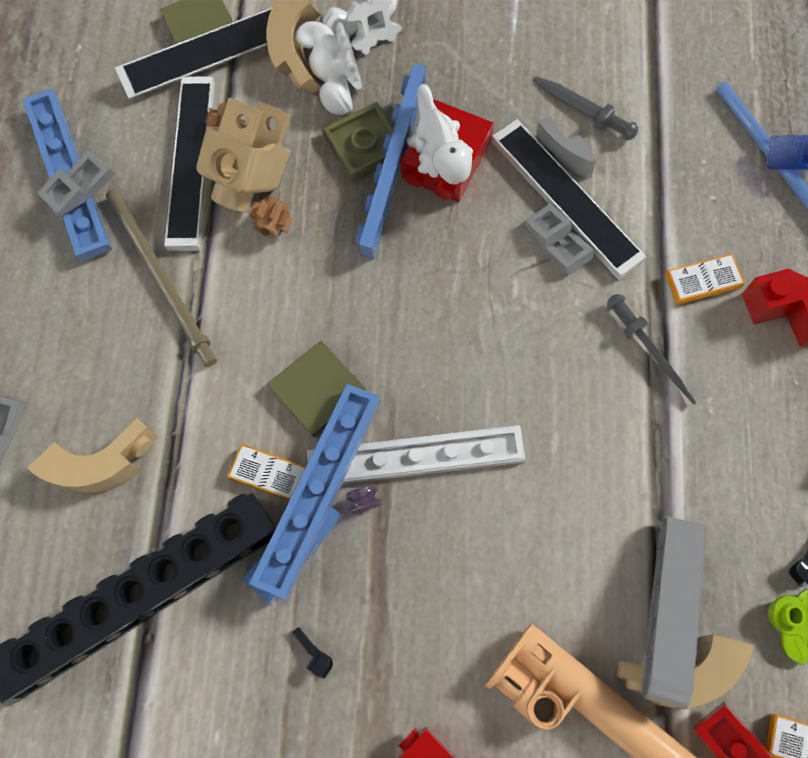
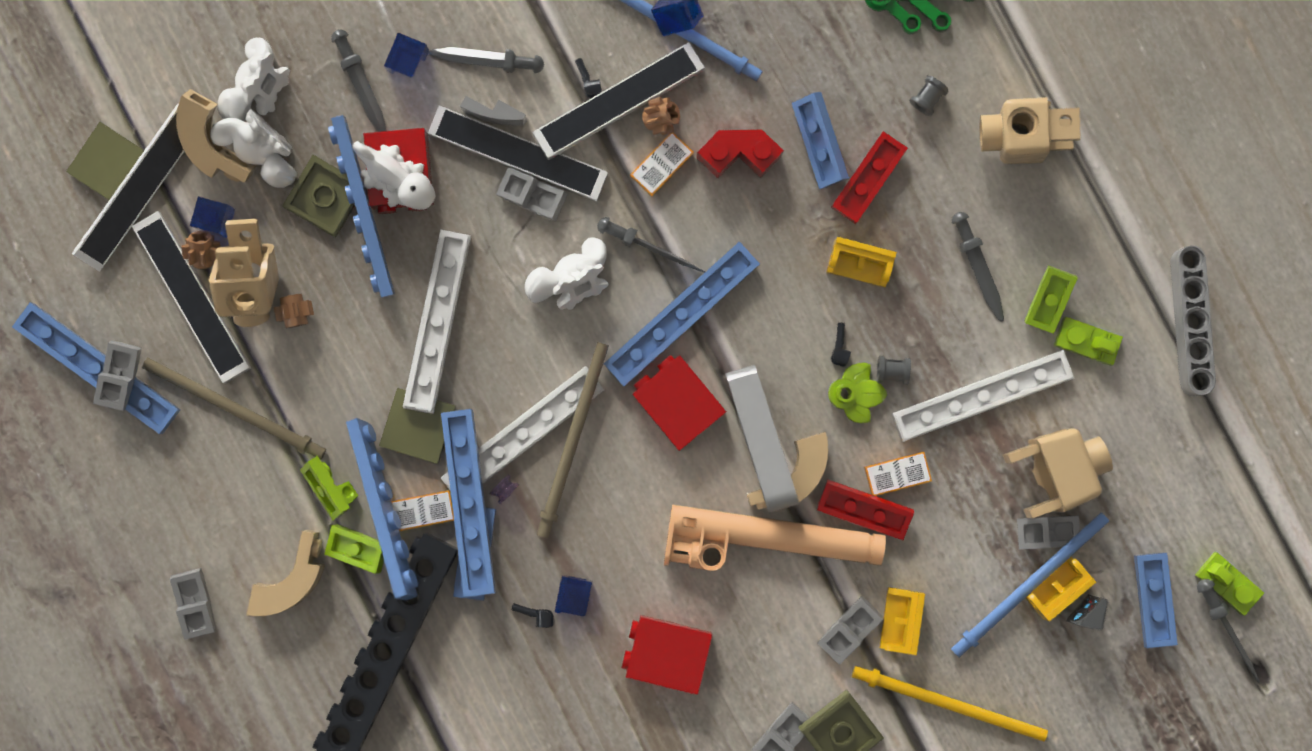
camera: 40 degrees left, 15 degrees up
none -> clear blue brick [190,196,235,238]
none -> lime hinge [300,456,358,521]
none -> lime hinge [324,524,384,574]
none -> dark grey sword [331,29,386,132]
none -> medium blue plate [346,418,418,600]
none -> clear blue panel [384,32,430,78]
none -> white tile [403,230,471,414]
none -> white animal [524,237,608,310]
none -> black tile [533,42,705,160]
none -> dark tan bar [537,342,609,538]
none -> clear blue panel [554,574,593,616]
none -> black hand [575,58,602,98]
none -> medium blue plate [604,241,760,387]
none -> red brick [632,355,727,451]
none -> medium nougat gear [642,97,680,135]

